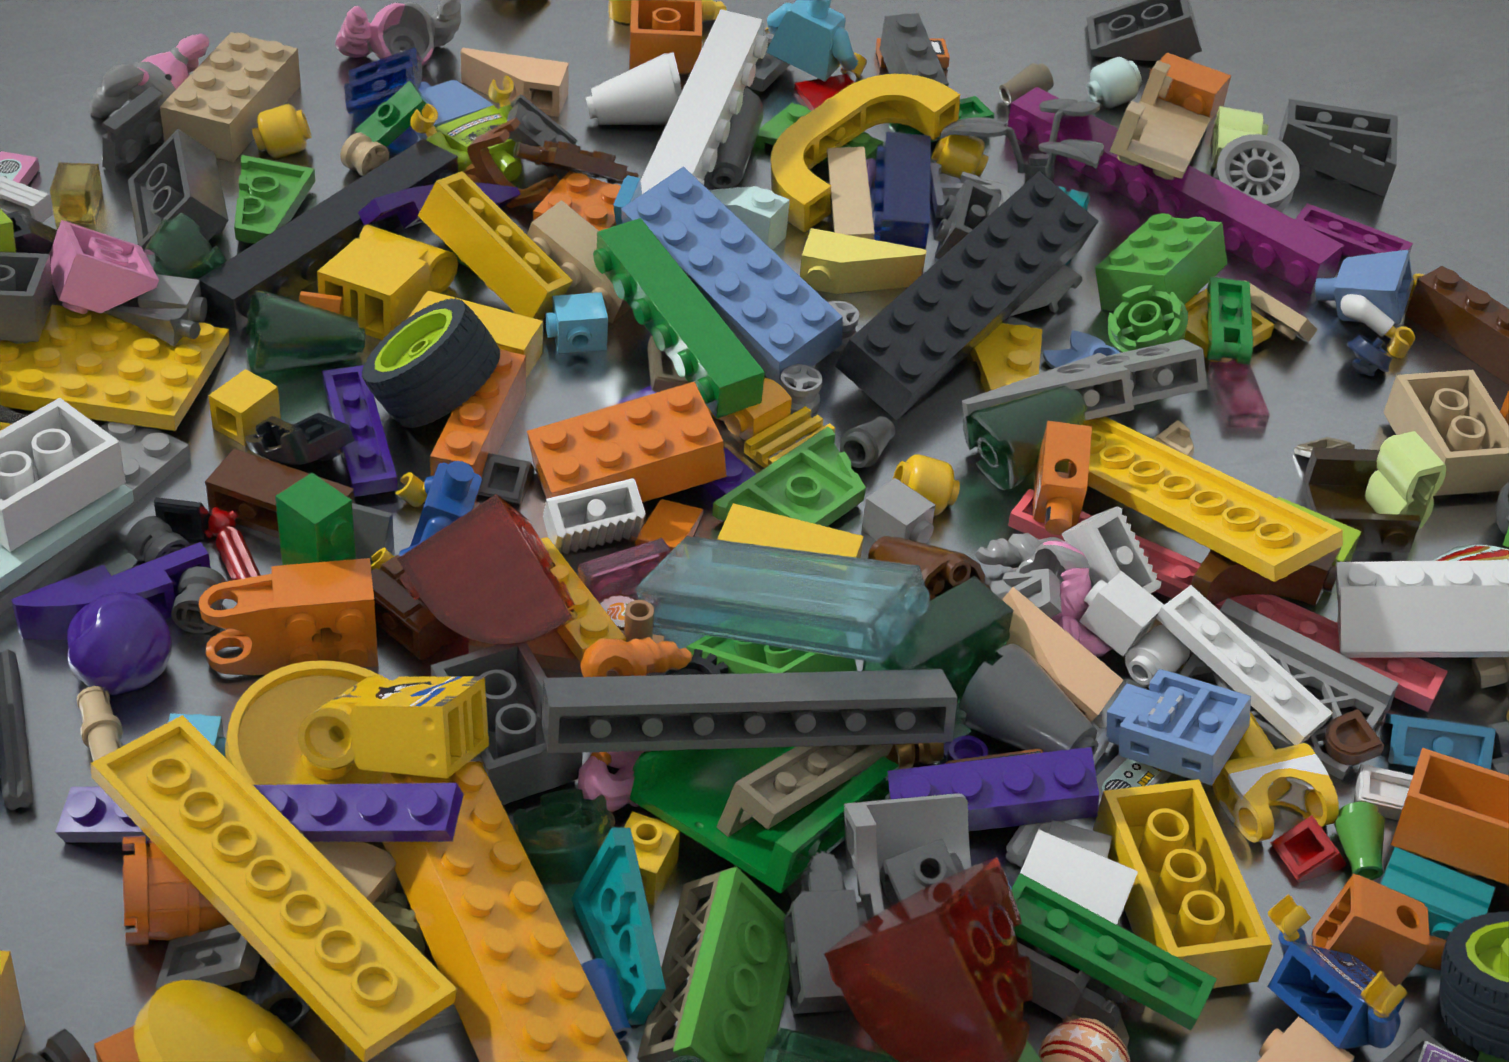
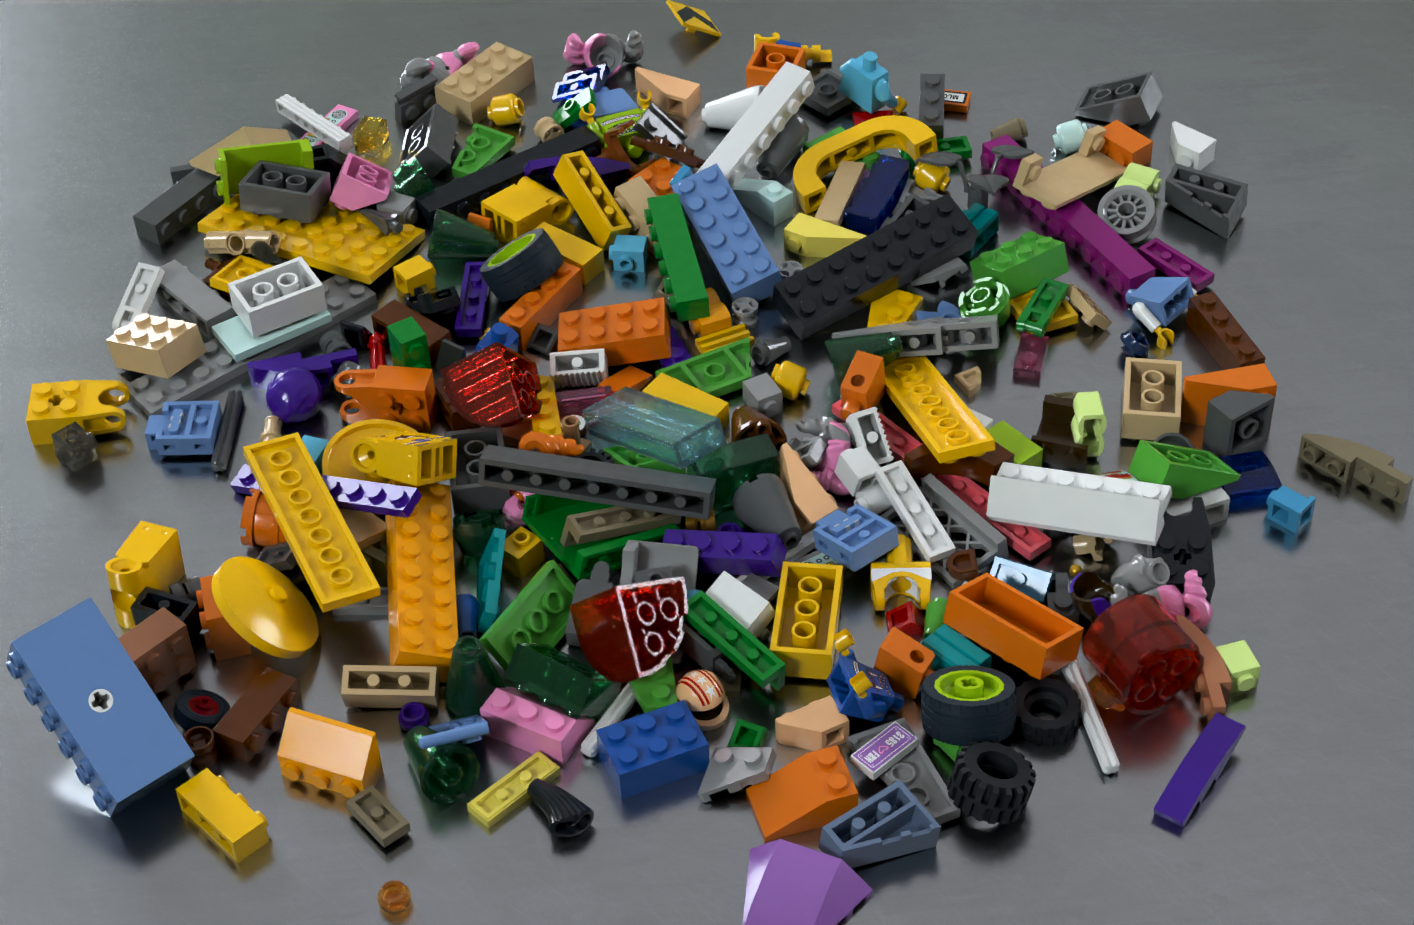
camera: 25 degrees right, 0 degrees up
none -> white slope [1170,121,1216,170]

